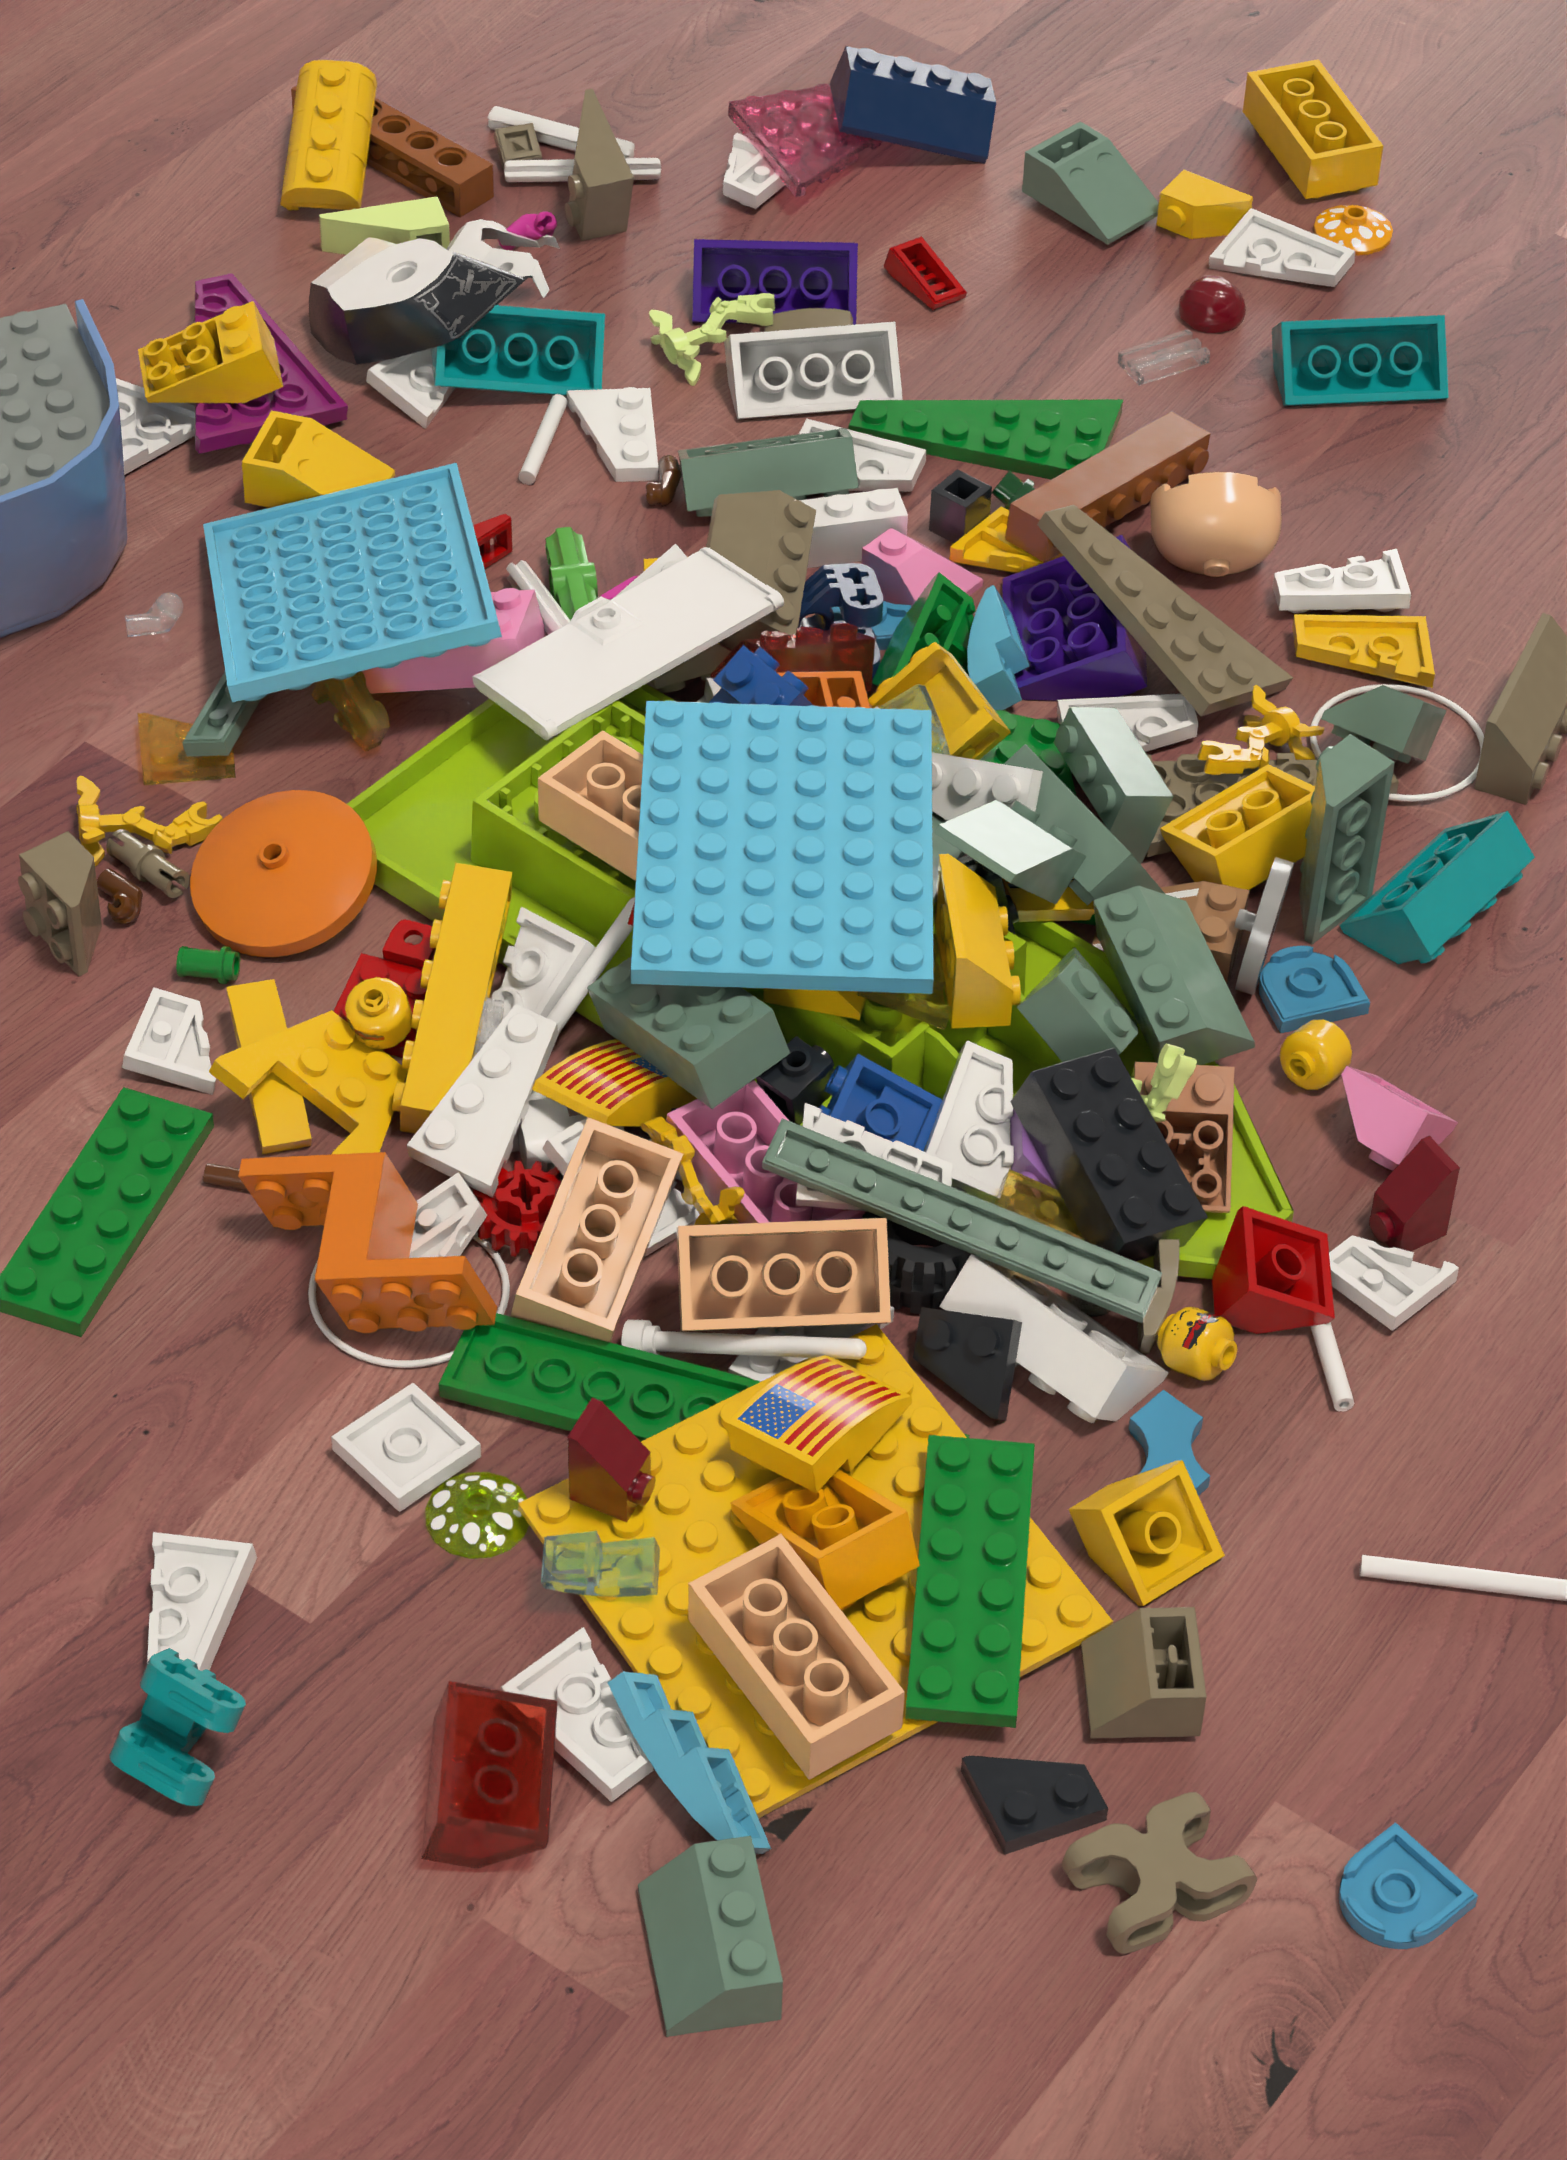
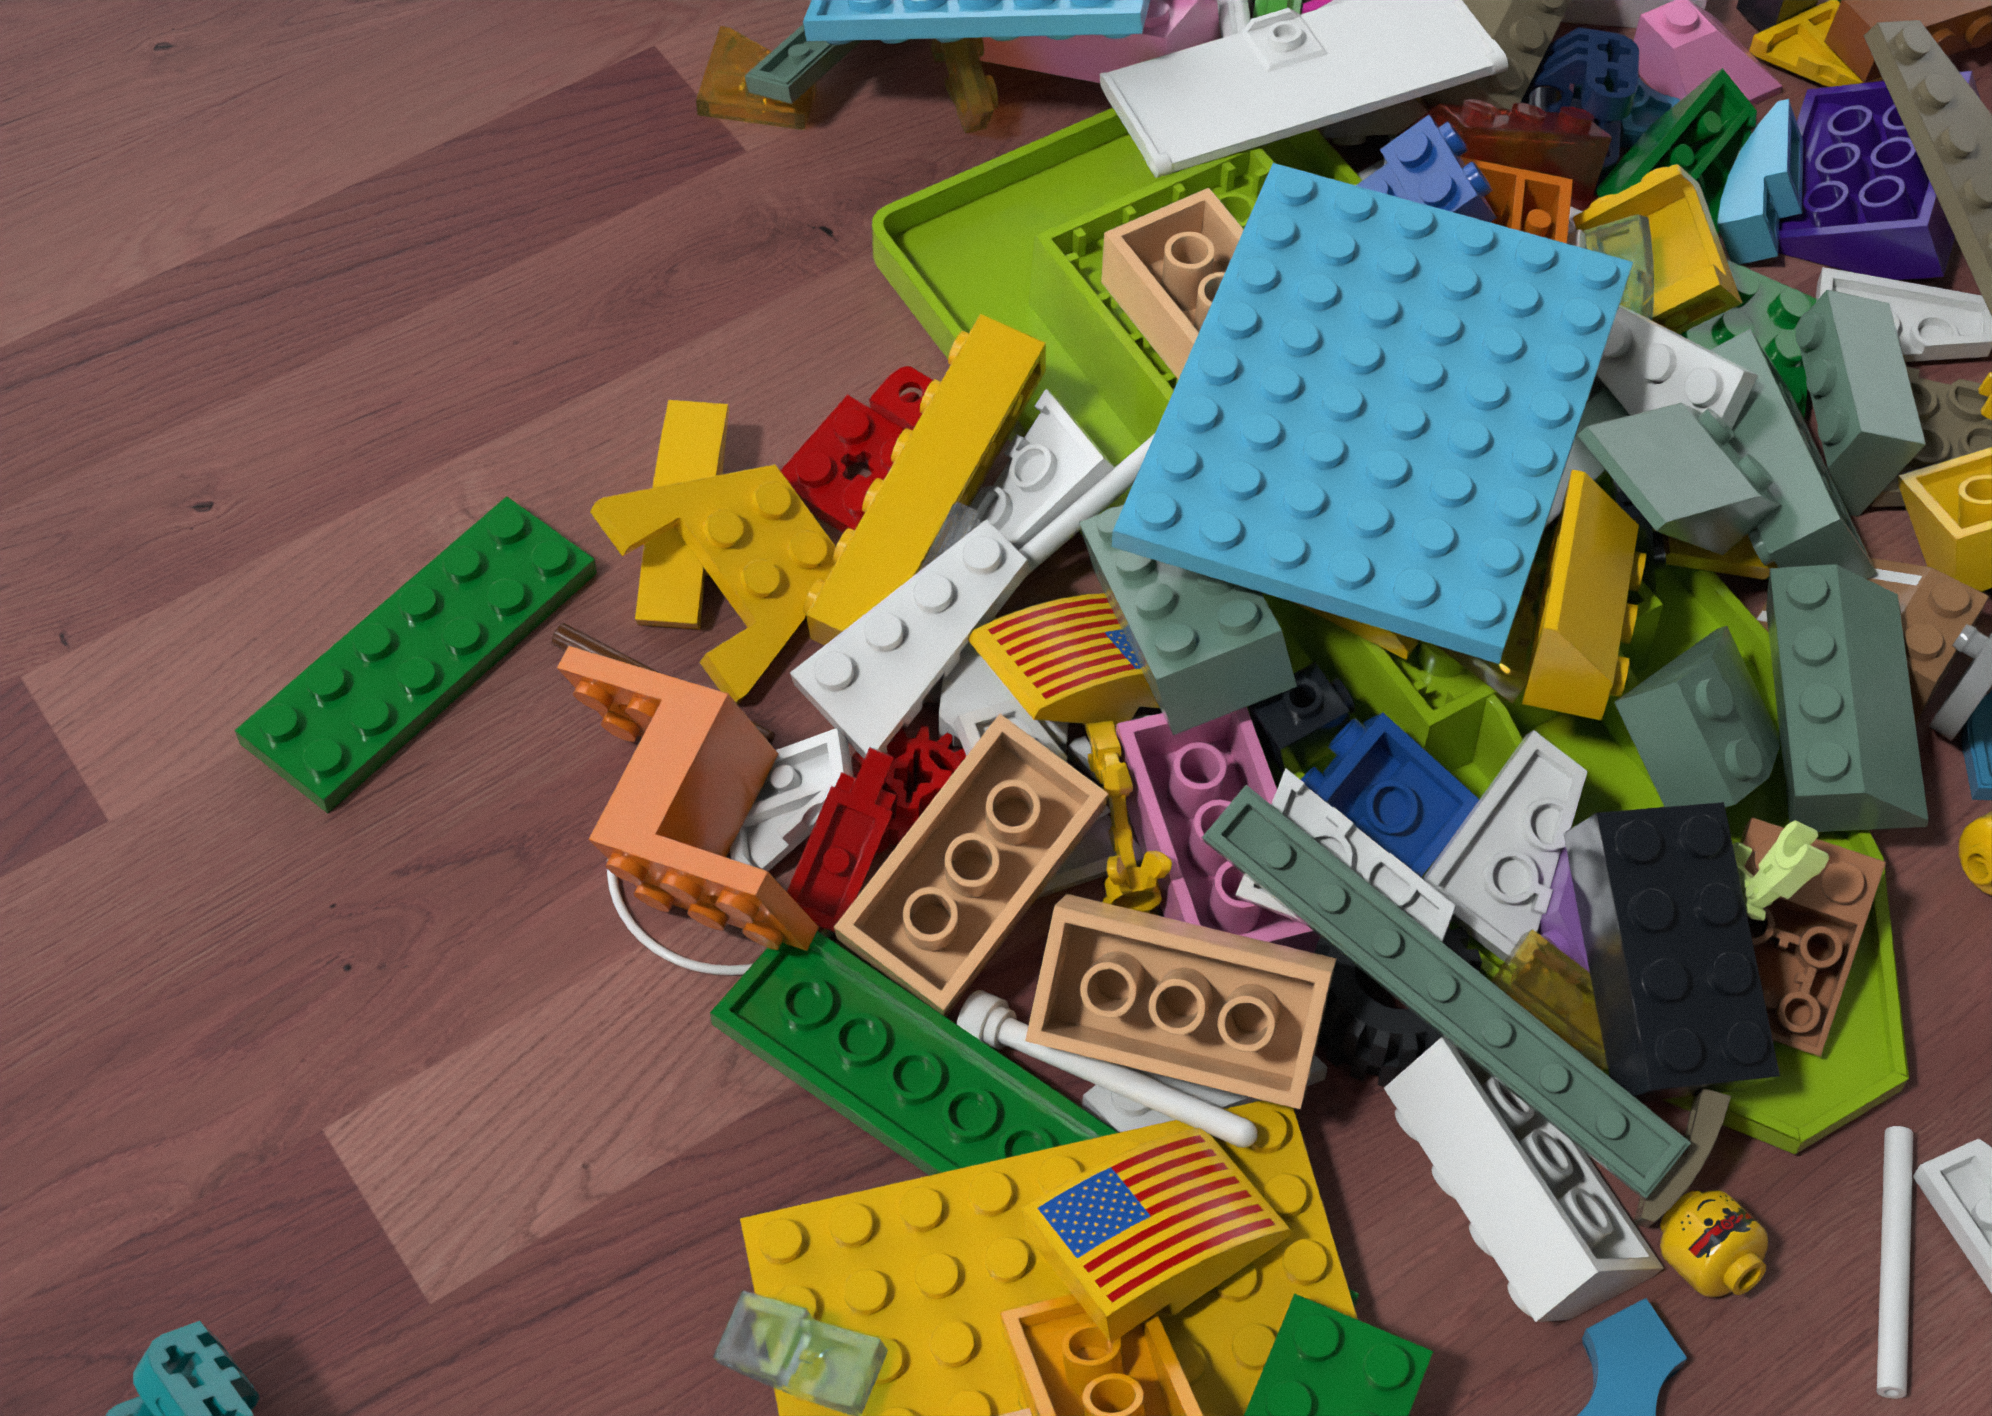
camera: 20 degrees right, 10 degrees up
dark tan slope [18,831,102,977] -> none
yellow piece [76,776,223,867] -> none
reddish brown arm [97,868,143,924] -> none
dark tan pin [106,829,190,898] -> none
white wing [122,987,216,1095] -> none
white wing [147,1532,257,1671] -> none
green pin [176,946,241,984] -> none
orange dish [190,790,377,957] -> none
white plate [331,1383,481,1512] -> none
yellow head [345,977,412,1050] -> none
clear neon green dish [425,1471,529,1559] -> none
dark red slope [567,1398,656,1522] -> none
black wing [913,1307,1022,1421] -> none
red slope [1212,1206,1335,1334] -> none
none -> red hinge [786,747,896,932]

